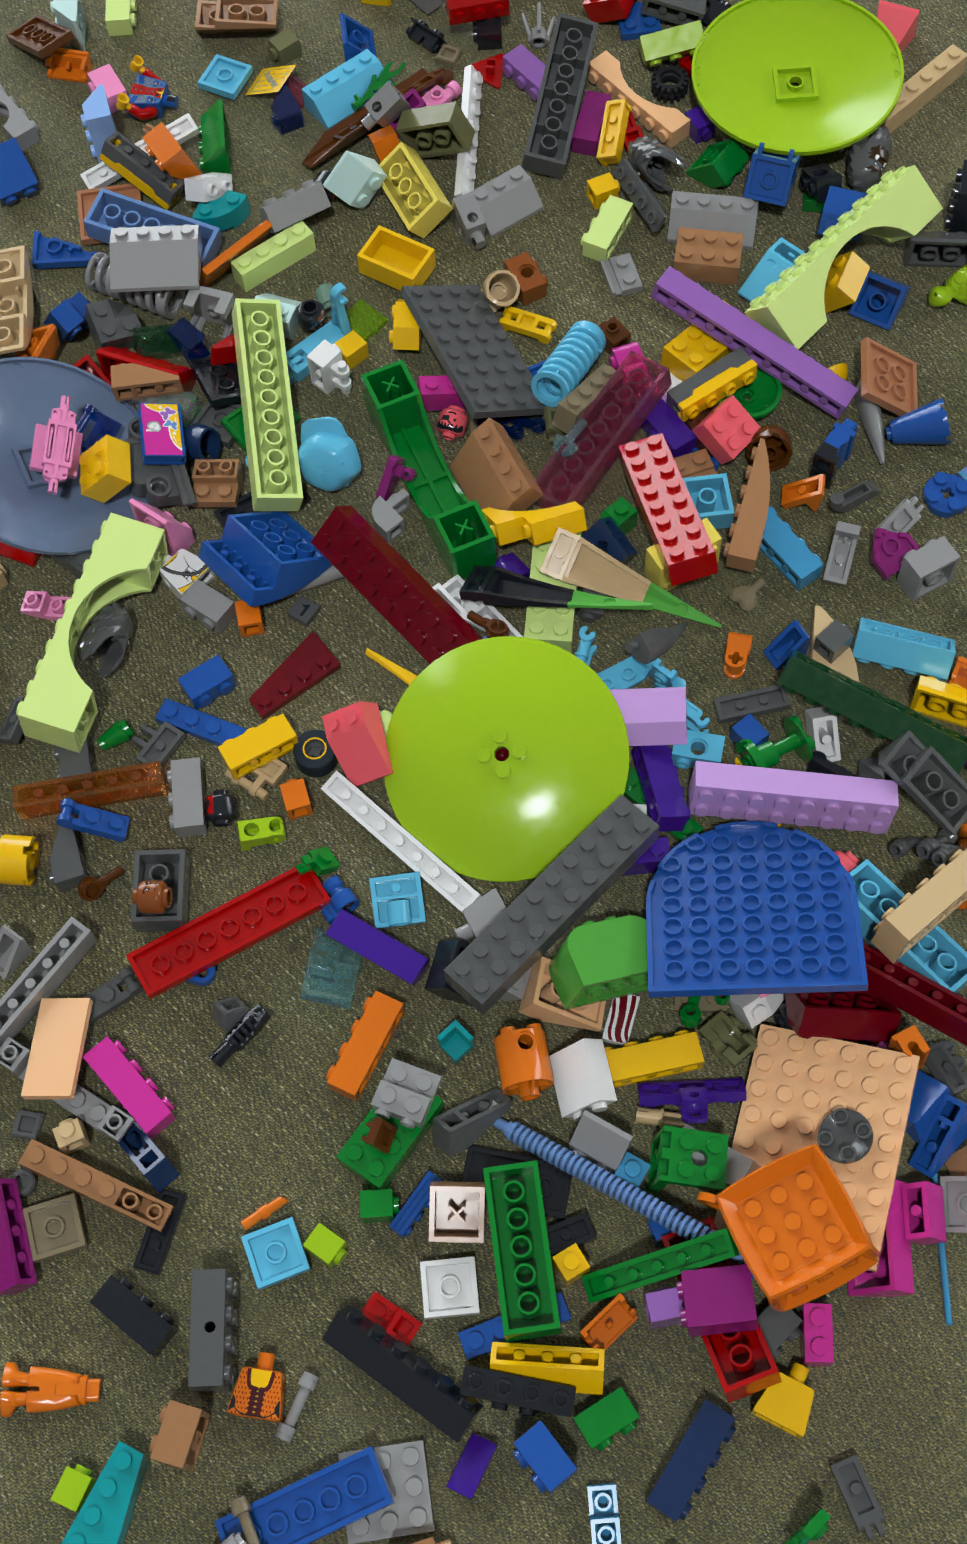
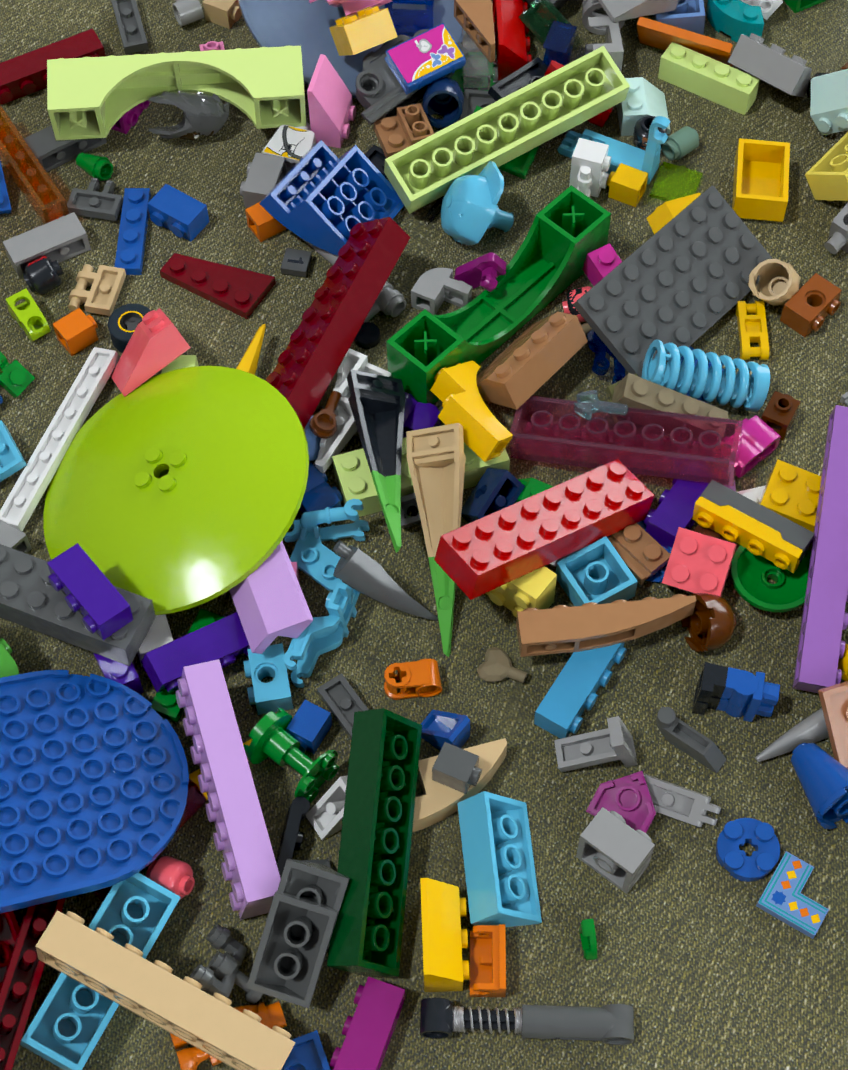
camera: 65 degrees right, 5 degrees down
yellow brick [218,713,298,781] -> none
orange slope [781,474,826,512] -> none
none -> dark purple brick [47,543,133,640]

